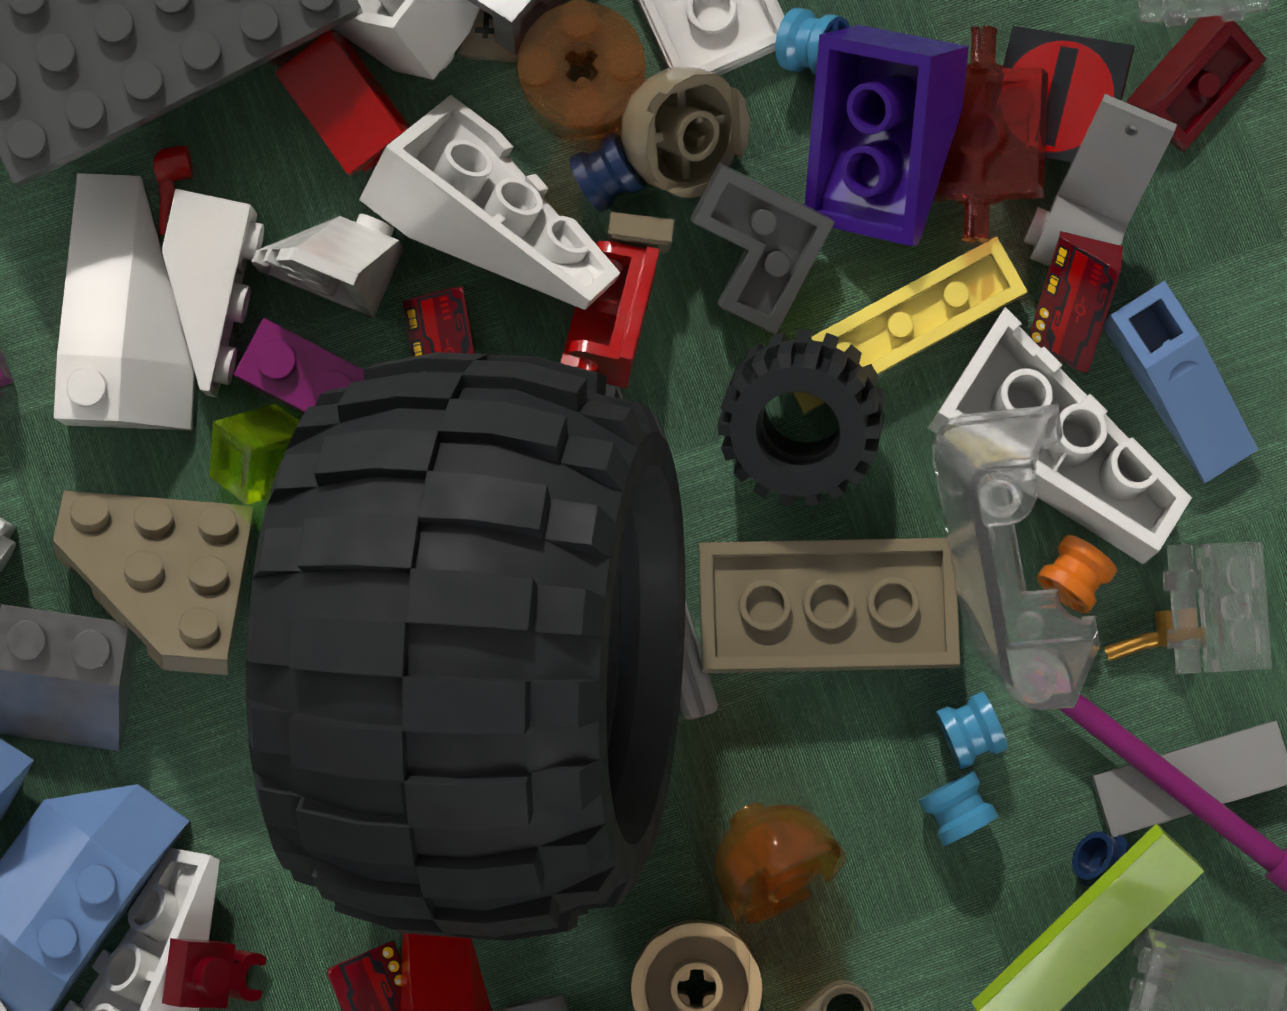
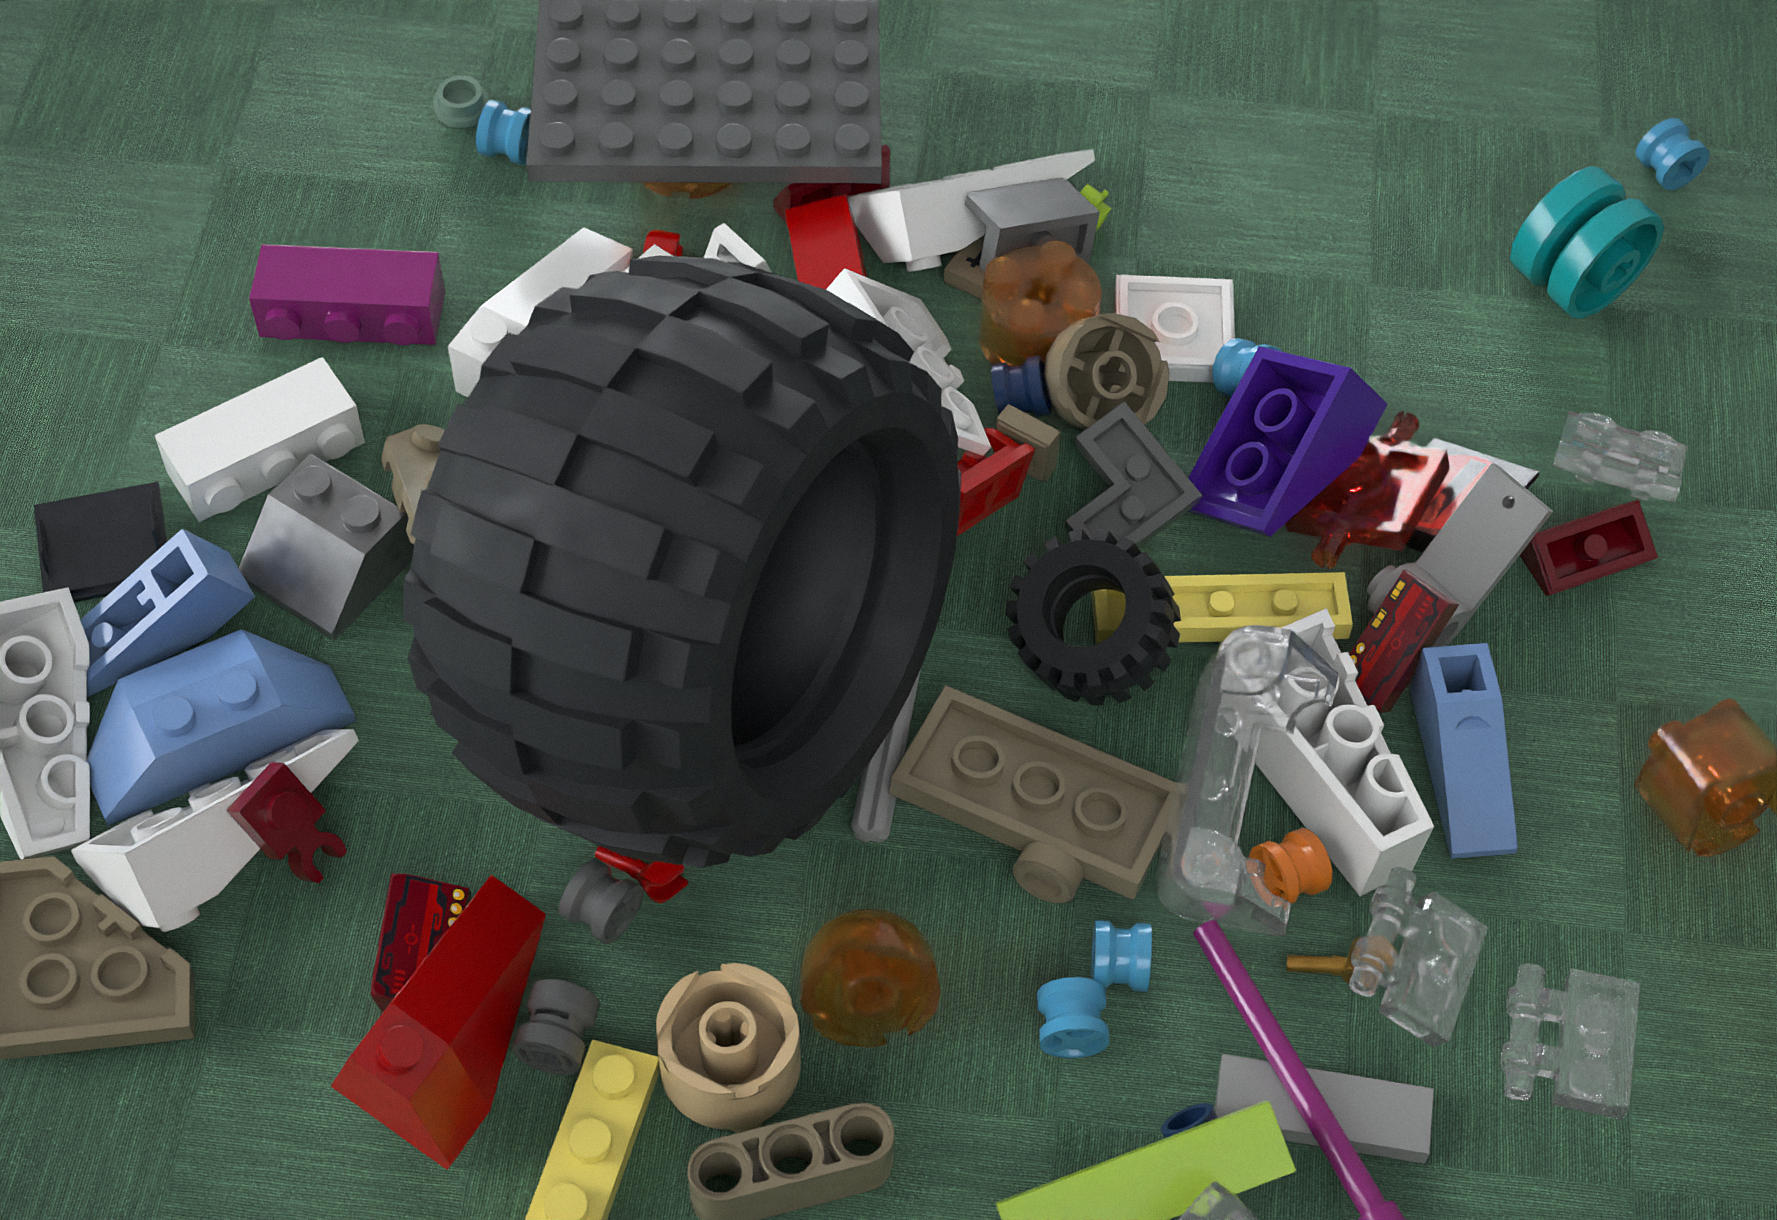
camera: 25 degrees right, 30 degrees down
none -> dark tan tile [1013,842,1084,903]

